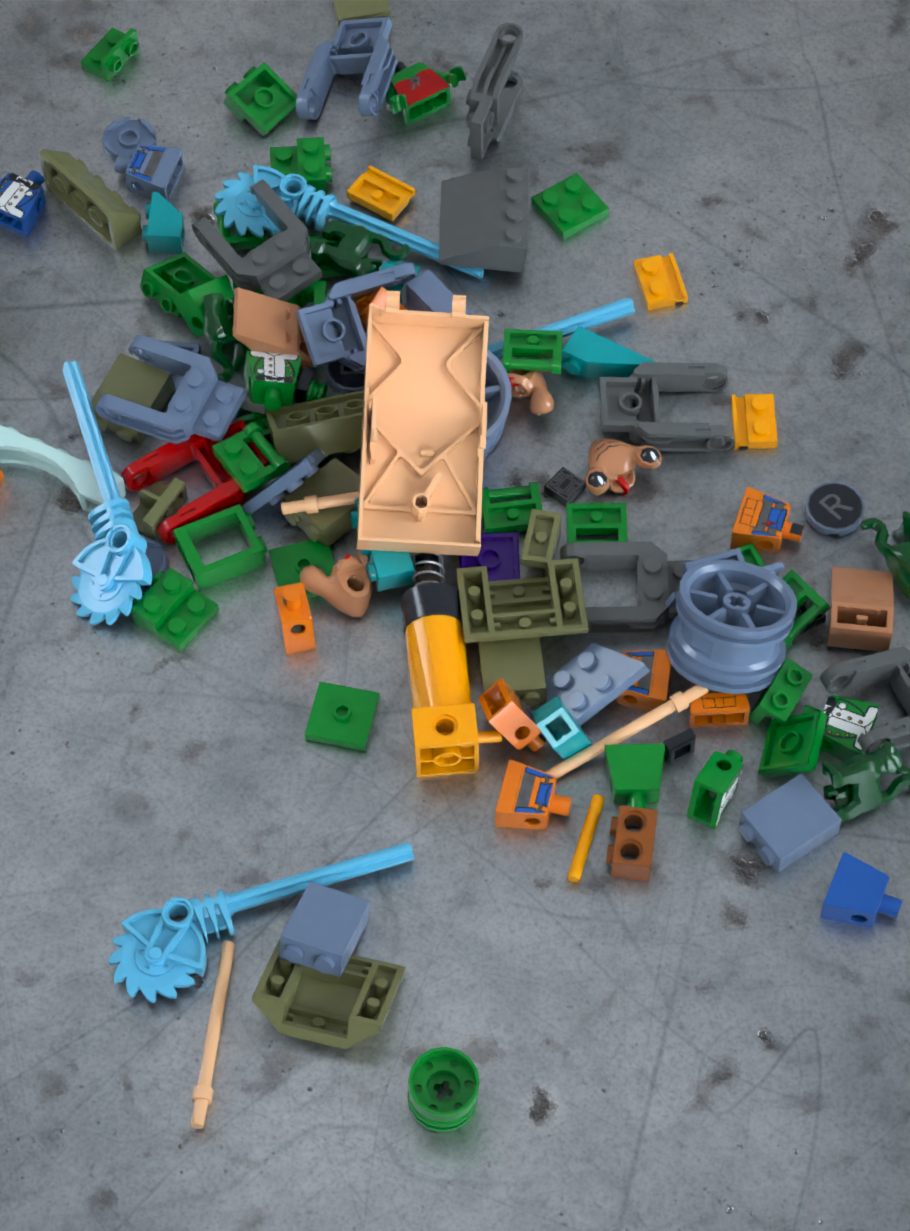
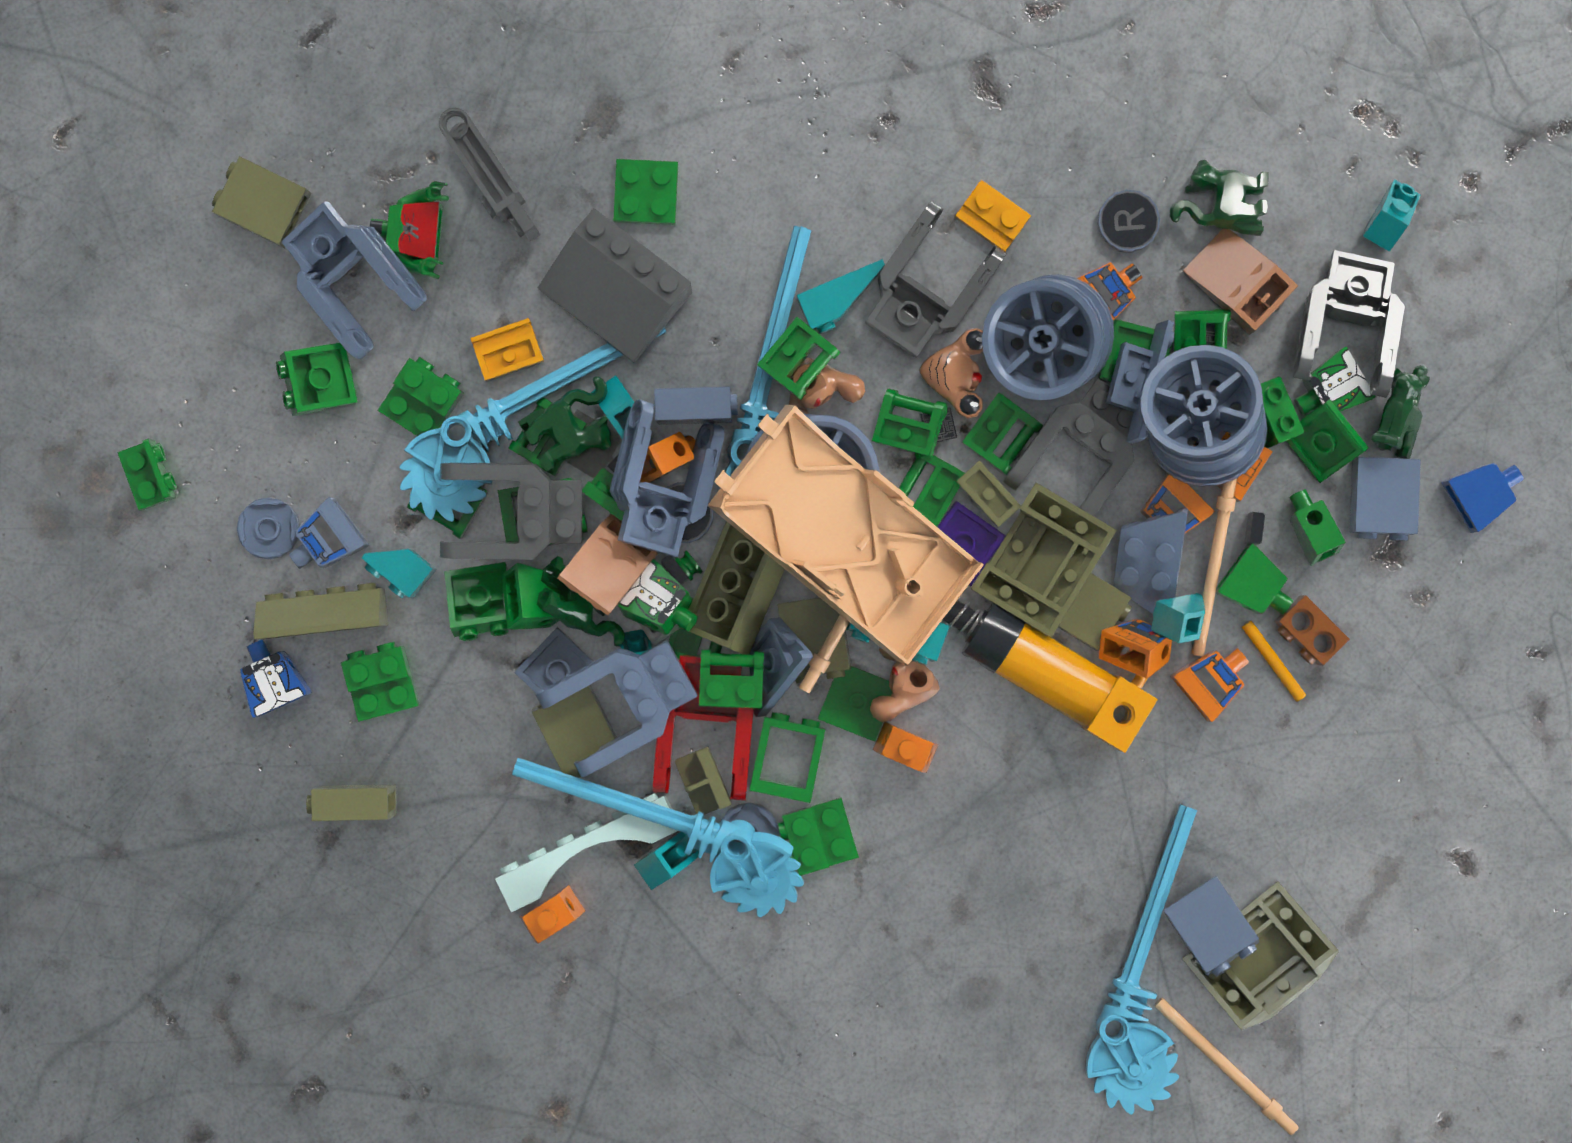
camera: 50 degrees left, 30 degrees up
green plate [304,682,380,751] -> none
green wheel [407,1047,480,1133] -> none
light orange plate [633,252,688,311] -> none
none -> green plate [341,642,420,722]
none -> teal slope [634,831,705,890]
none -> green plate [872,388,948,457]
none -> sand blue wheel [982,274,1114,400]

